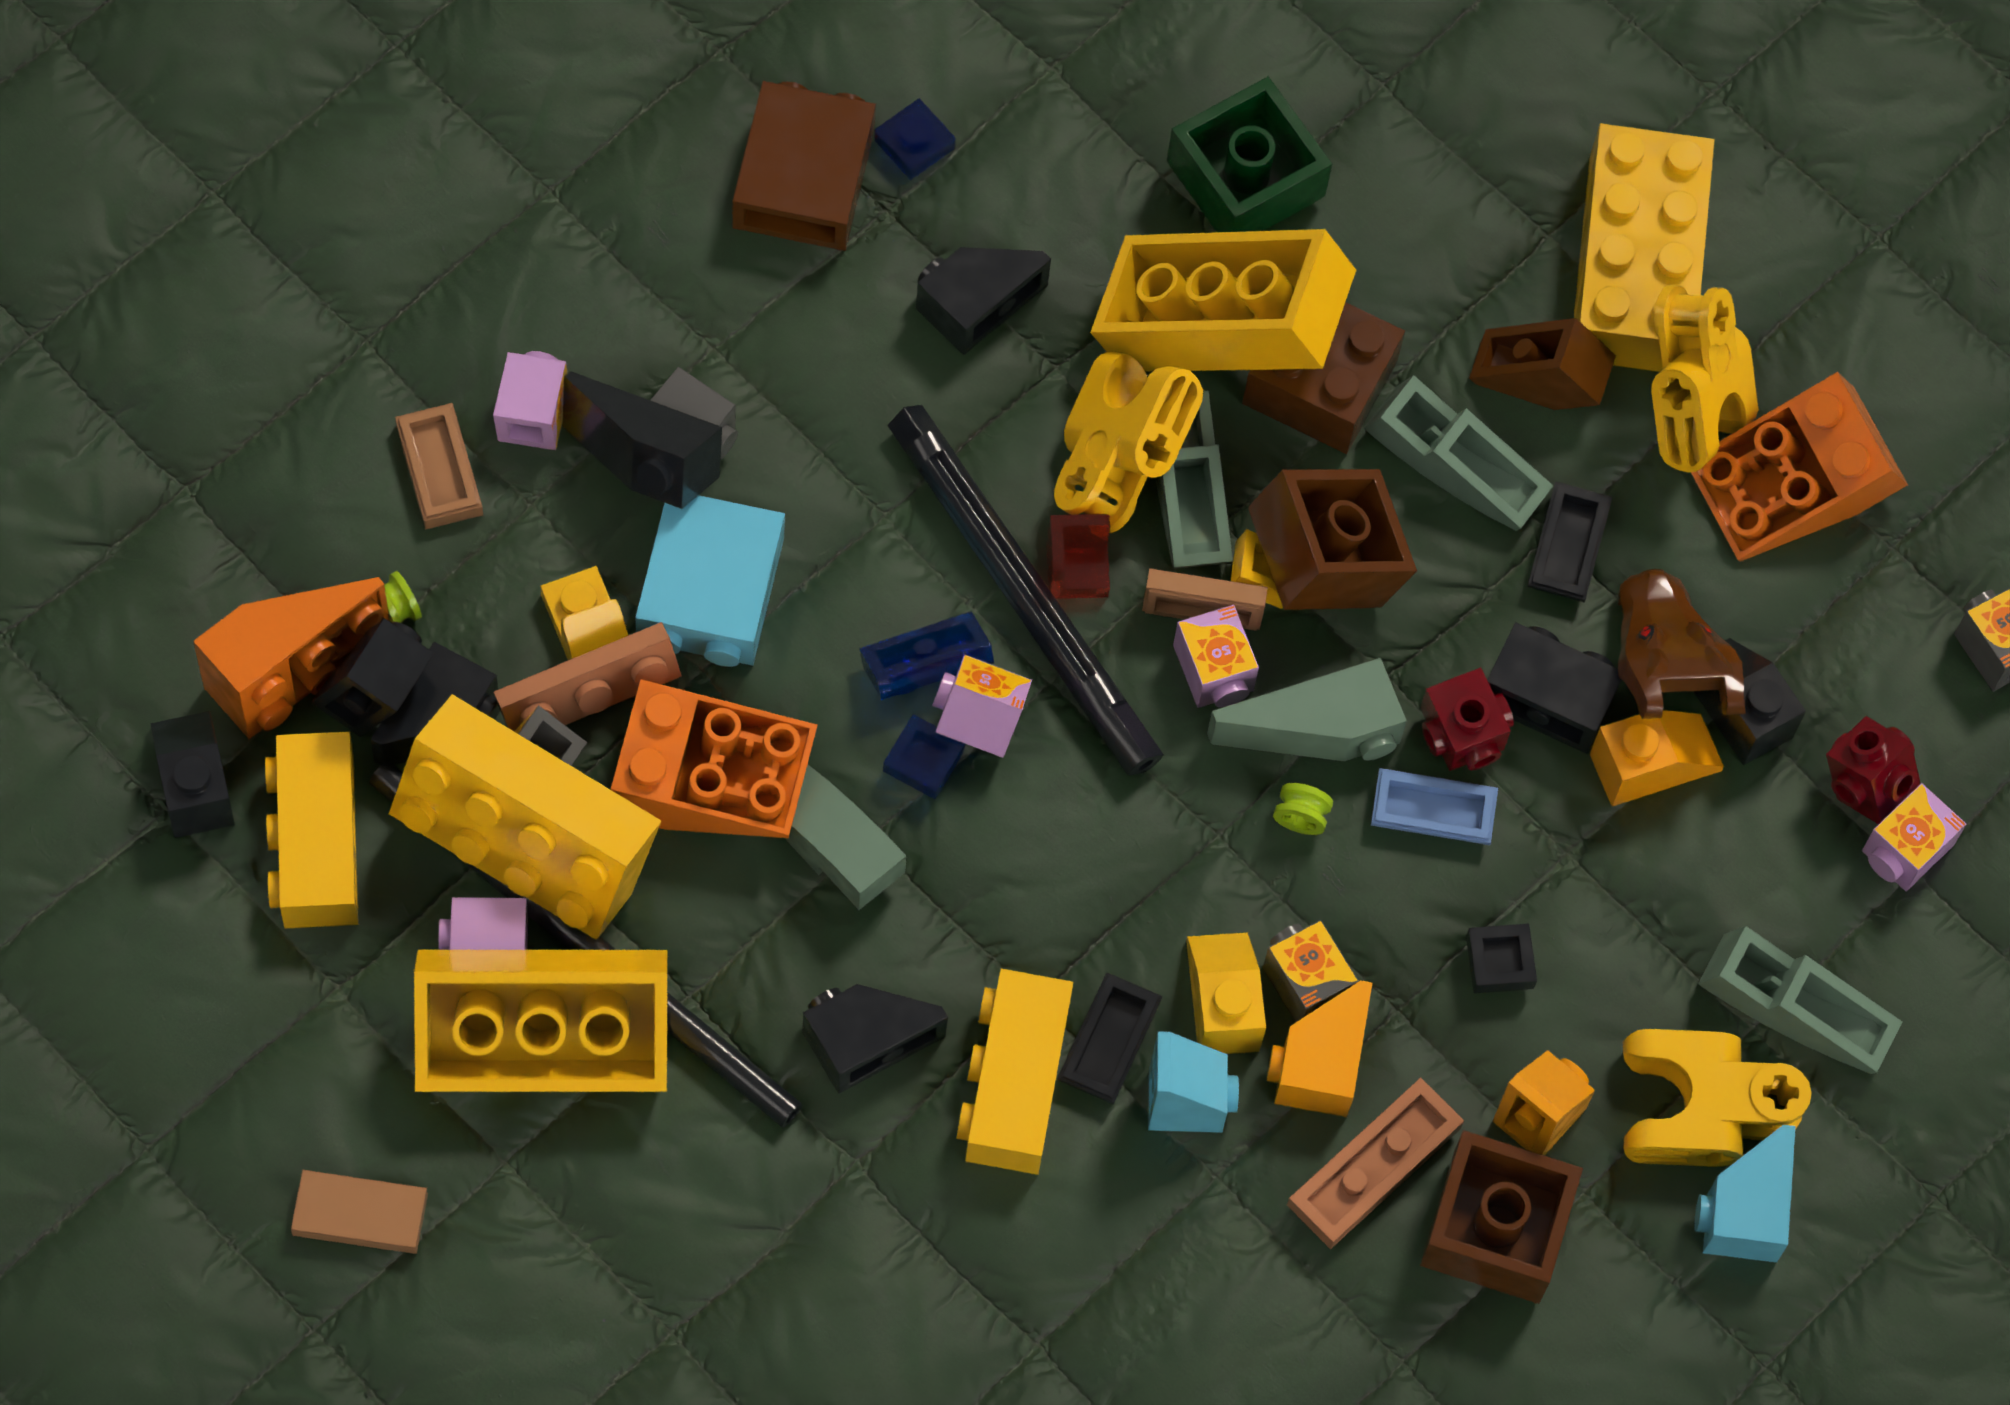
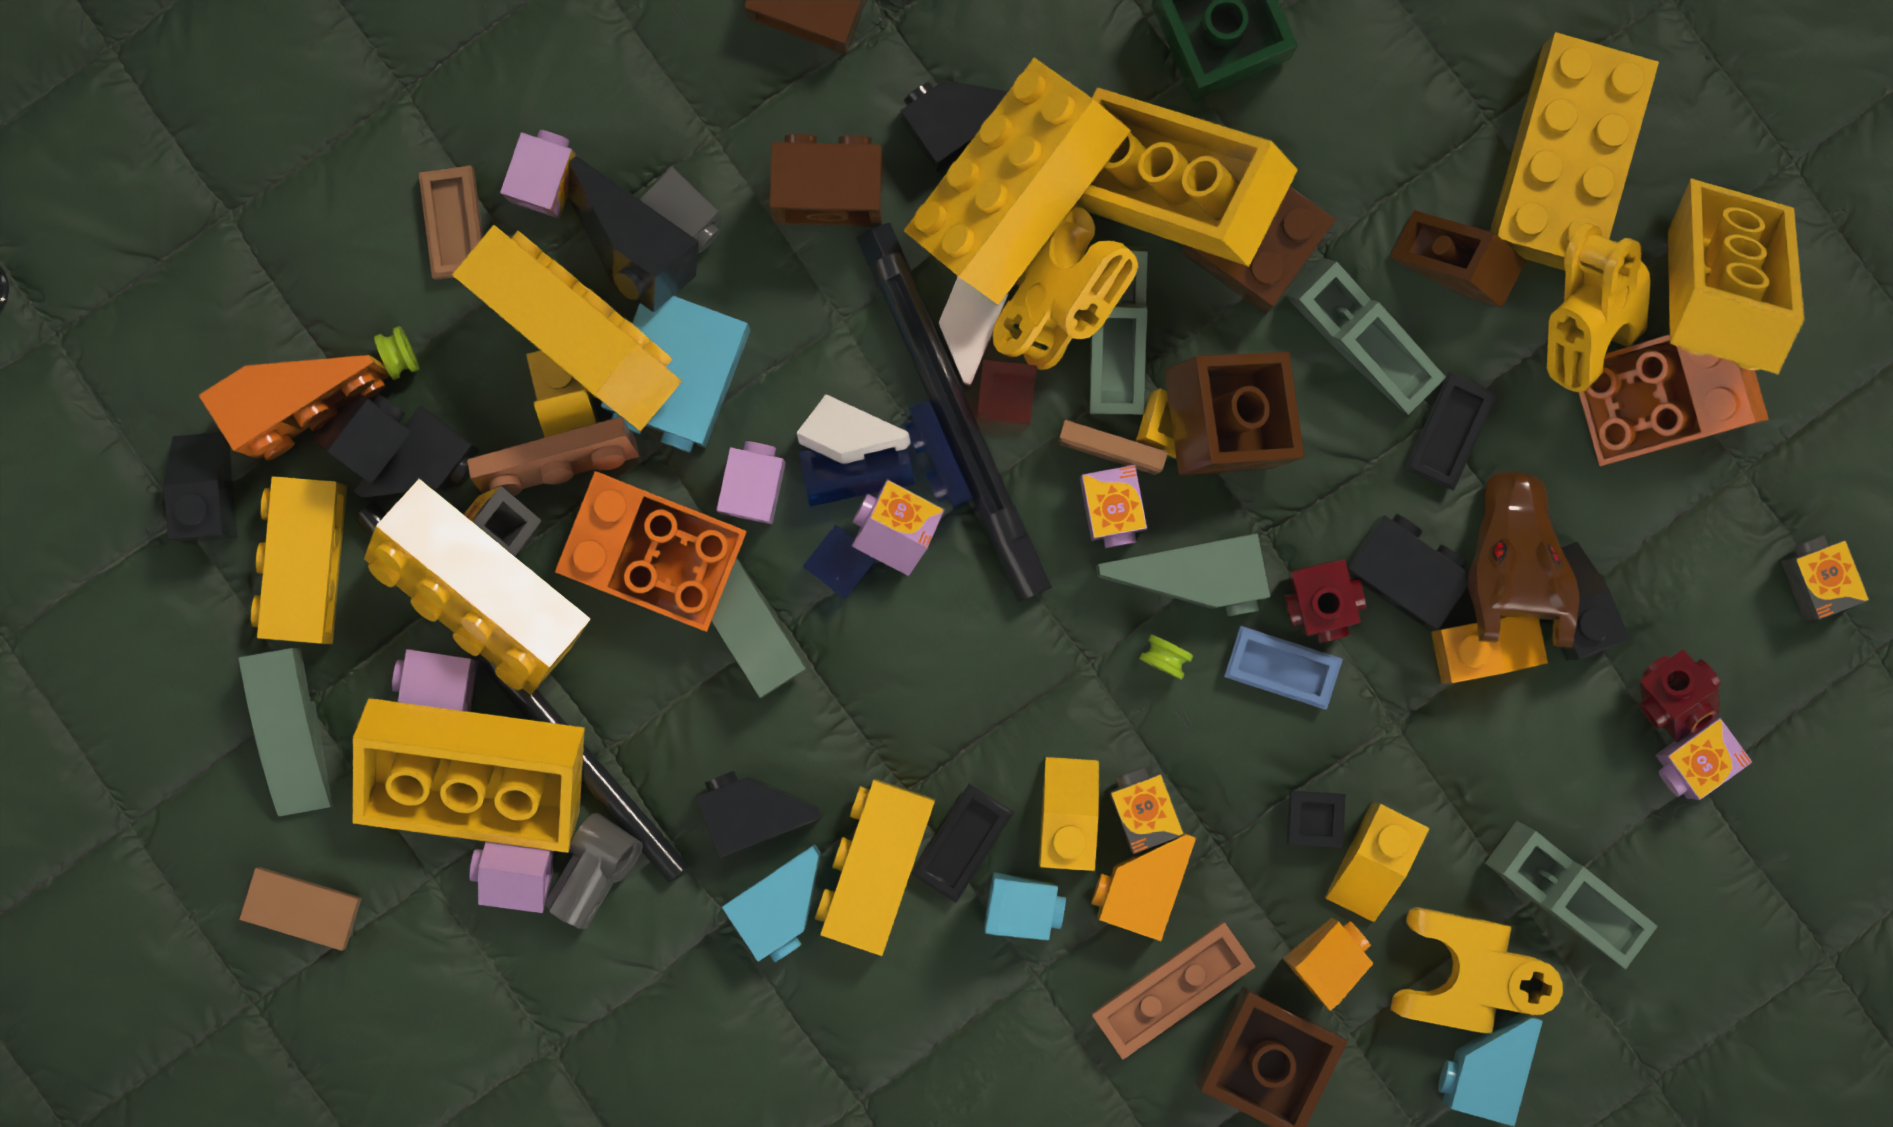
camera: 15 degrees right, 20 degrees up
none -> sand green slope [239,648,333,817]
none -> yellow brick [452,225,682,432]
none -> lavender brick [470,842,553,913]
none -> dark grey piece [545,813,642,929]
none -> lavender brick [716,441,786,525]
none -> medium azure slope [722,844,821,963]
none -> reddish brown brick [770,134,883,227]
none -> white tile [797,394,910,464]
none -> yellow brick [904,57,1131,305]
none -> clear blue plate [904,399,972,510]
none -> white tile [939,277,1008,386]
none -> yellow slope [1325,802,1430,922]
none -> yellow brick [1668,179,1804,374]

